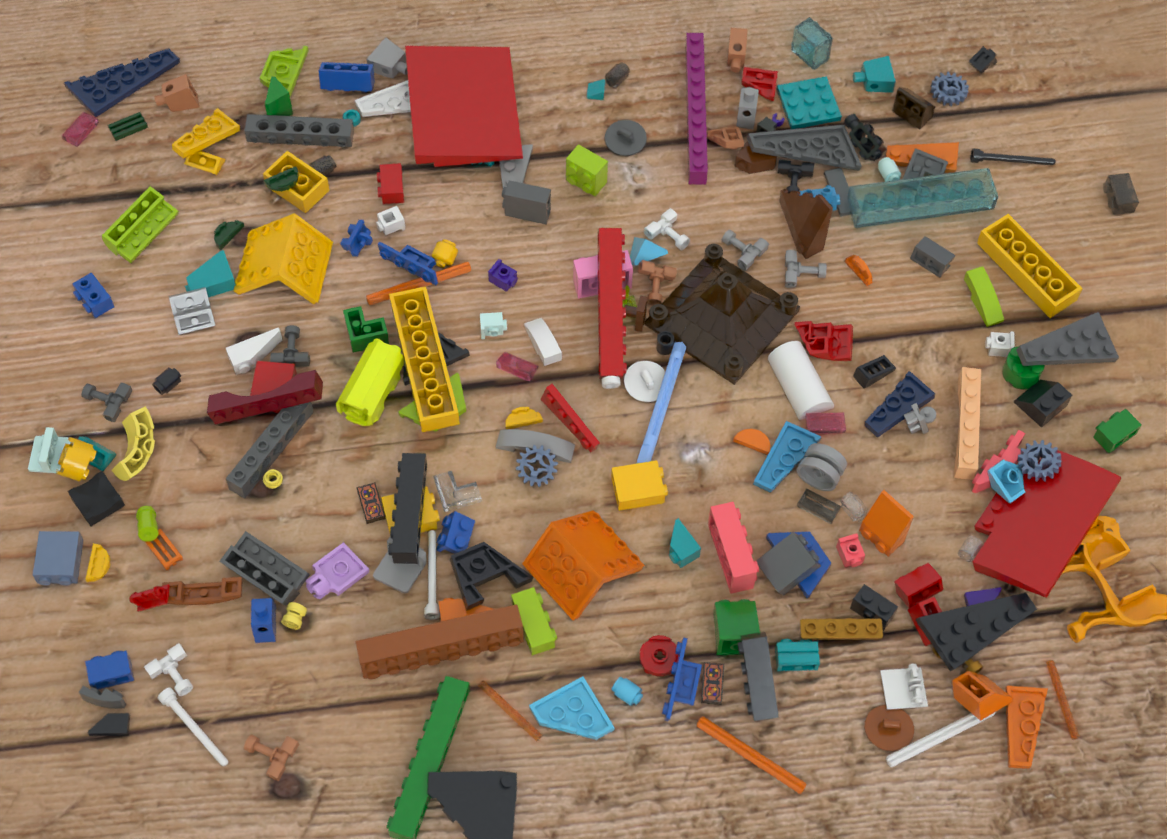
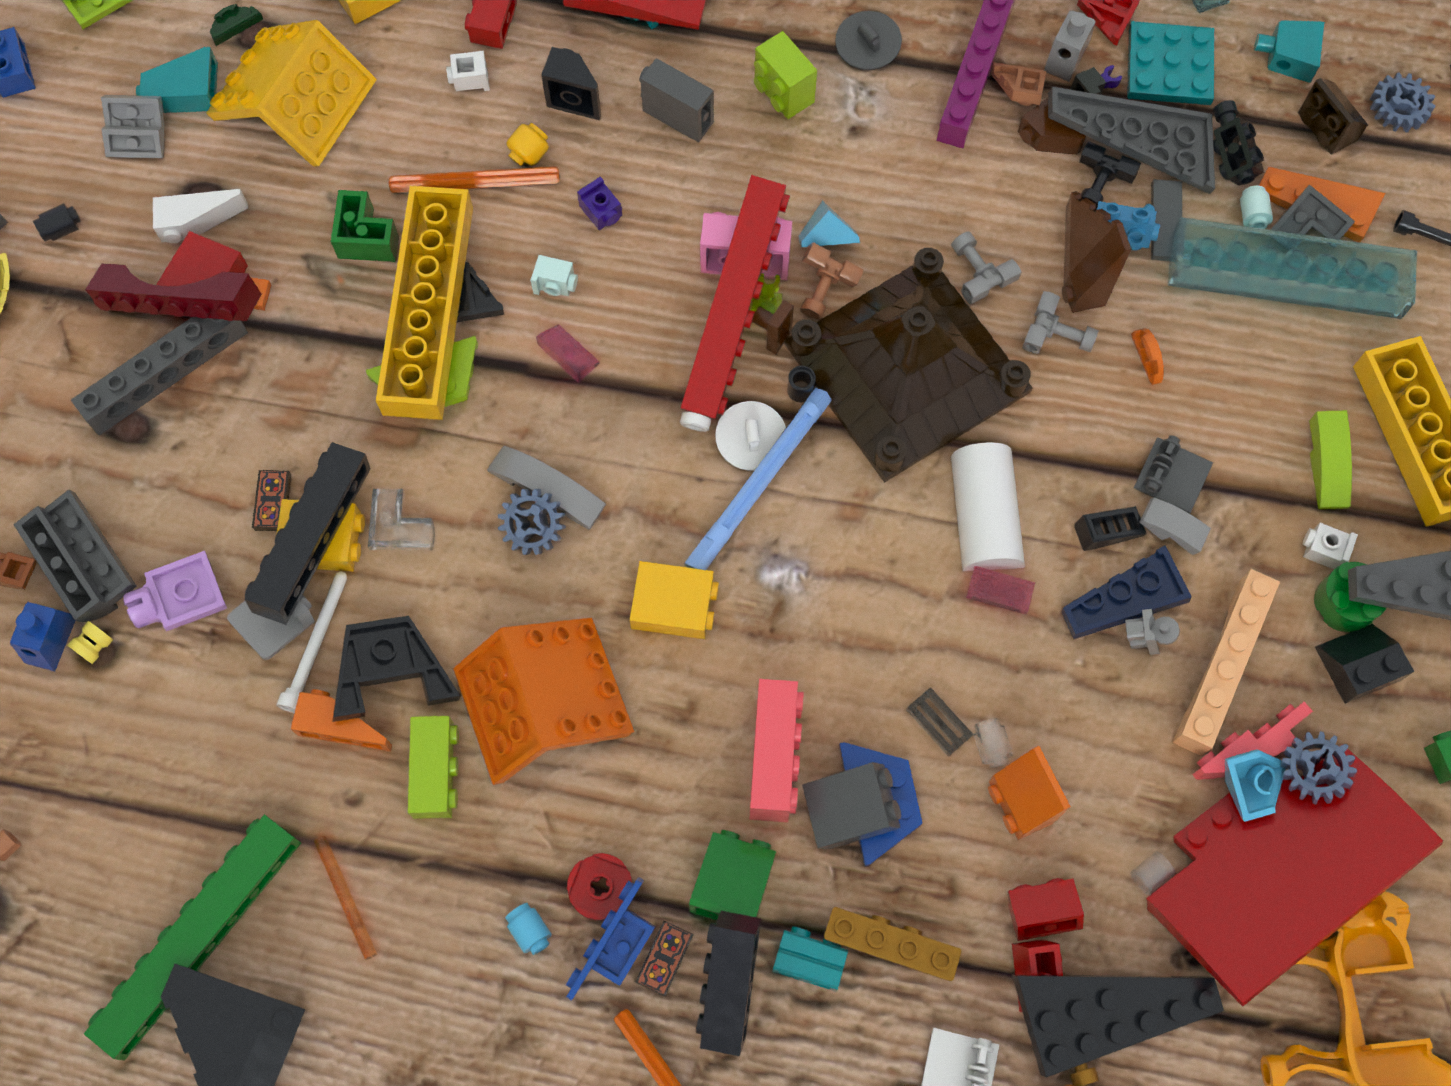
camera: 20 degrees right, 10 degrees up
light yellow plate [263,469,283,489] -> none
dark grey bar [270,325,310,367] -> none
neon yellow brick [336,339,405,426] -> none
blue hips [340,220,373,257] -> none
dark orange brick [355,604,524,679] -> none
blue bracket [378,242,438,285] -> none
blue bracket [436,511,475,554] -> none
light grey wing [499,144,533,187] -> none
yellow tile [505,407,543,429] -> none
white slope [524,318,562,366] -> none
medium azure plate [529,676,614,740] -> none
red wing [541,384,600,453] -> none
white bar [644,208,690,250] -> none
teal slope [669,518,701,568] -> none
orange tile [733,429,771,455] -> none
dark azure wing [753,421,821,493] -> none
red slope [794,321,853,361] -> none
light grey wheel [797,443,847,491] -> none
coral brick [836,533,866,567] -> none
black brick [850,584,898,631] -> none
dark grey hinge [910,236,955,278] -> none
dark purple tile [964,587,1002,606] -> none
none -> black slope [541,47,601,121]
none -> dark grey hinge [1134,435,1213,514]
none -> light grey slope [1139,498,1211,555]

